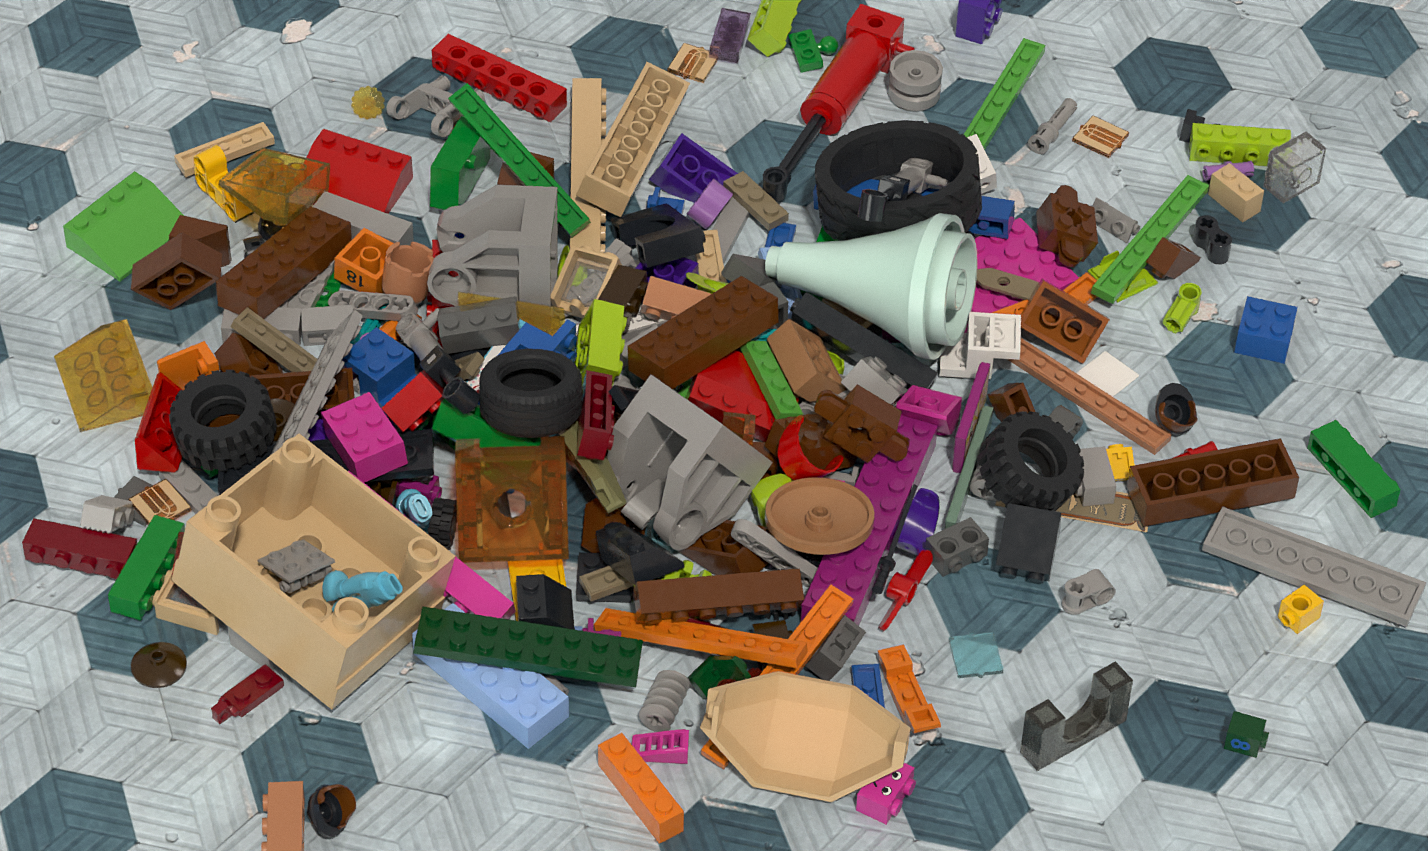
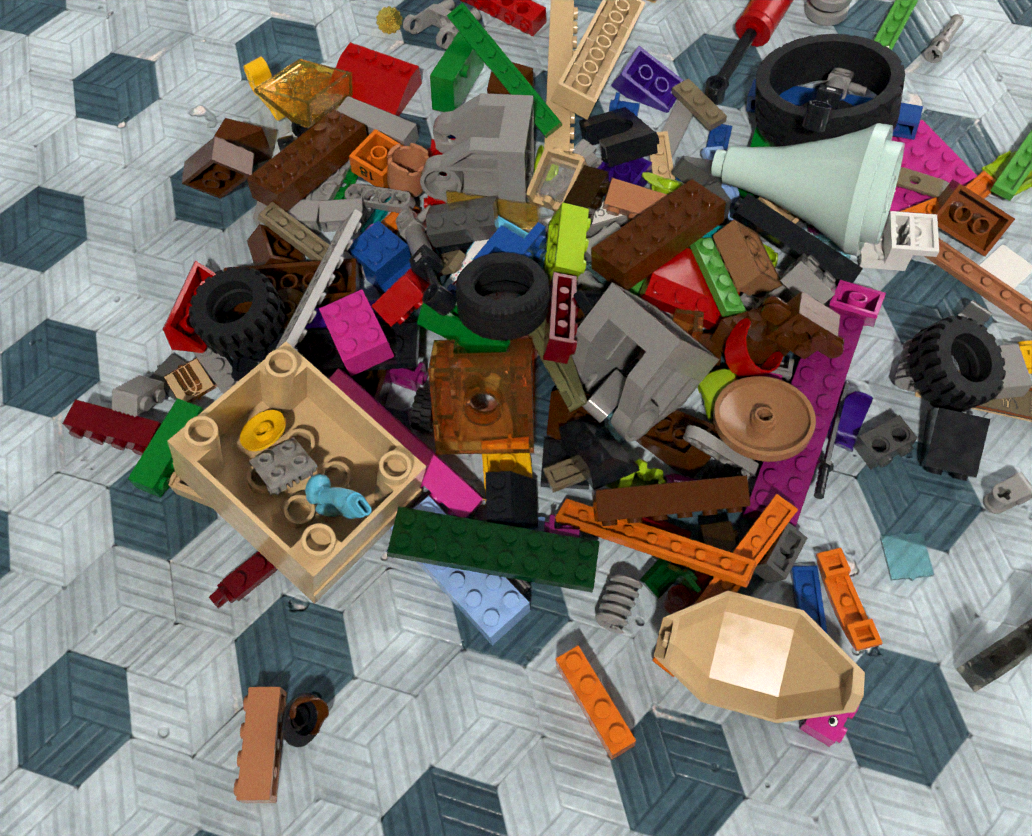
camera: 10 degrees right, 15 degrees up
clear yellow slope [54,319,152,432] -> none
bright green slope [63,171,184,282] -> none
dark brown dish [131,642,187,688] -> none
orange bracket [157,341,219,390] -> none
tan plate [174,122,275,177] -> none
medium azure piece [395,489,432,534] -> none
dark pink slope [632,729,689,764] -> none
medium lavender axle [686,178,733,229] -> none
red piece [878,550,933,631] -> none
sand green tile [945,405,993,529] -> none
magenta tile [952,362,990,474] -> none
reddish brown slope [987,382,1036,422] -> none
reddish brown brick [1036,185,1098,267] -> none
piece [1072,115,1129,158] -> none
light grey hinge [1092,197,1140,243] -> none
none -> yellow dish [240,410,286,451]

